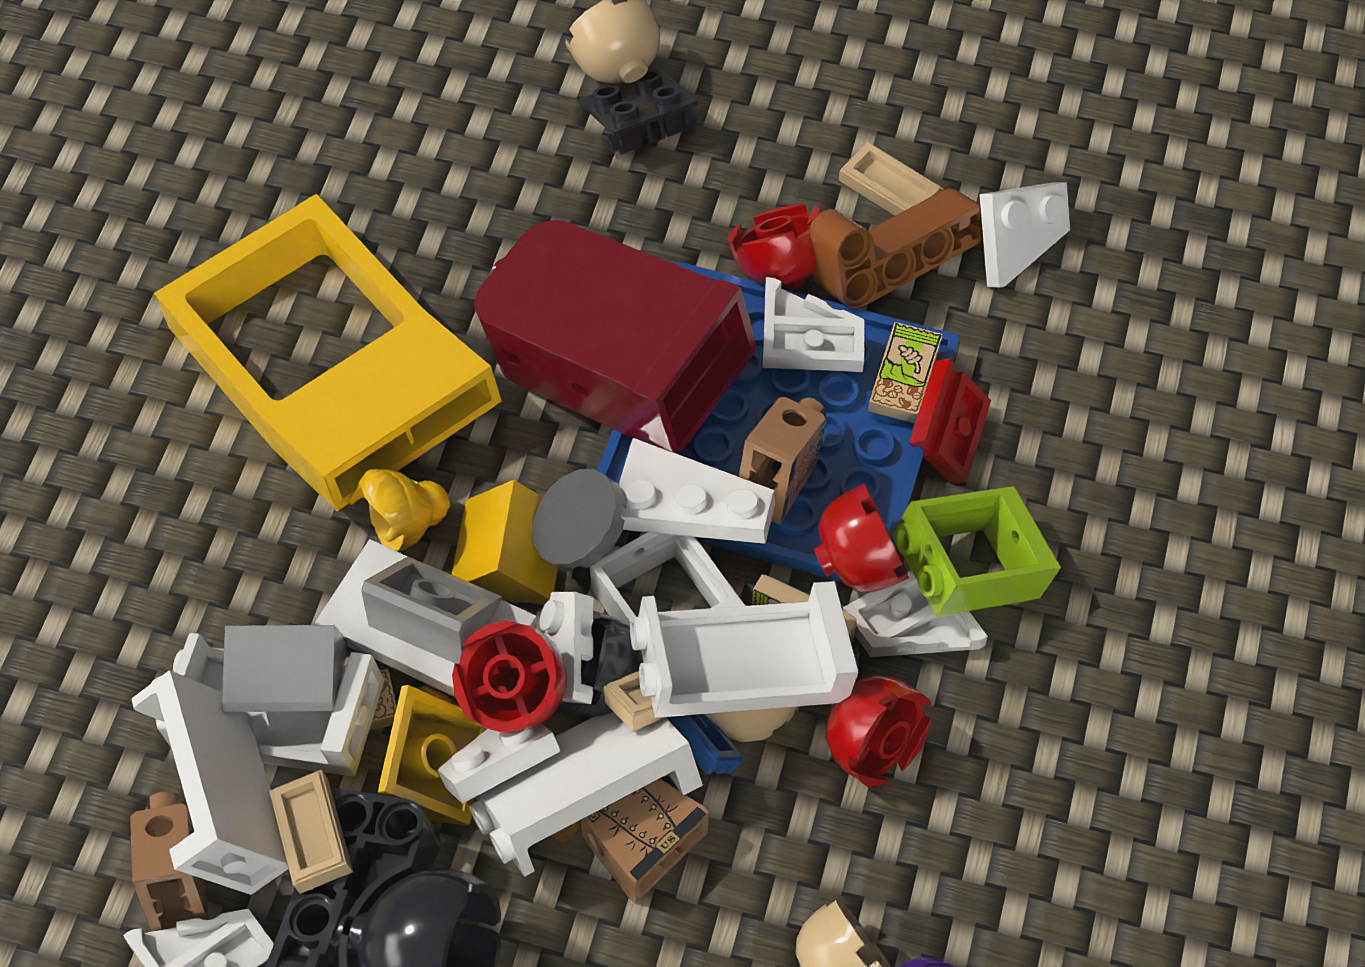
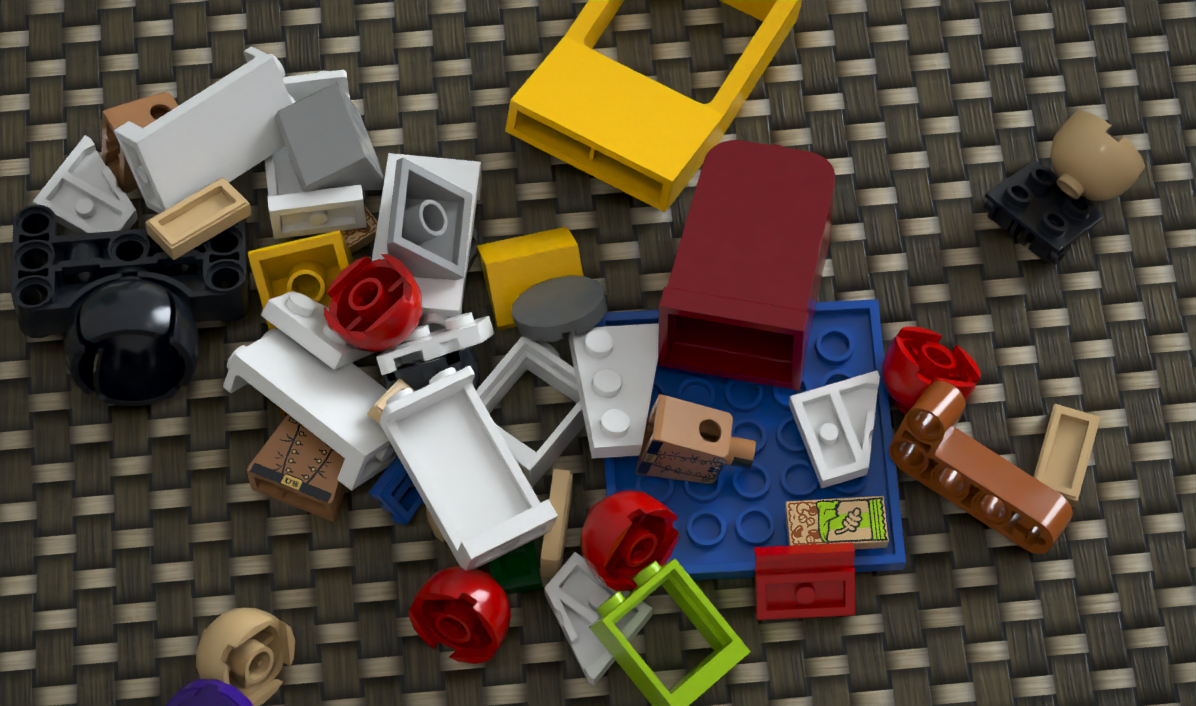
camera: 70 degrees right, 5 degrees up
yellow piece [349,469,450,552] -> none
white wing [980,182,1070,287] -> none

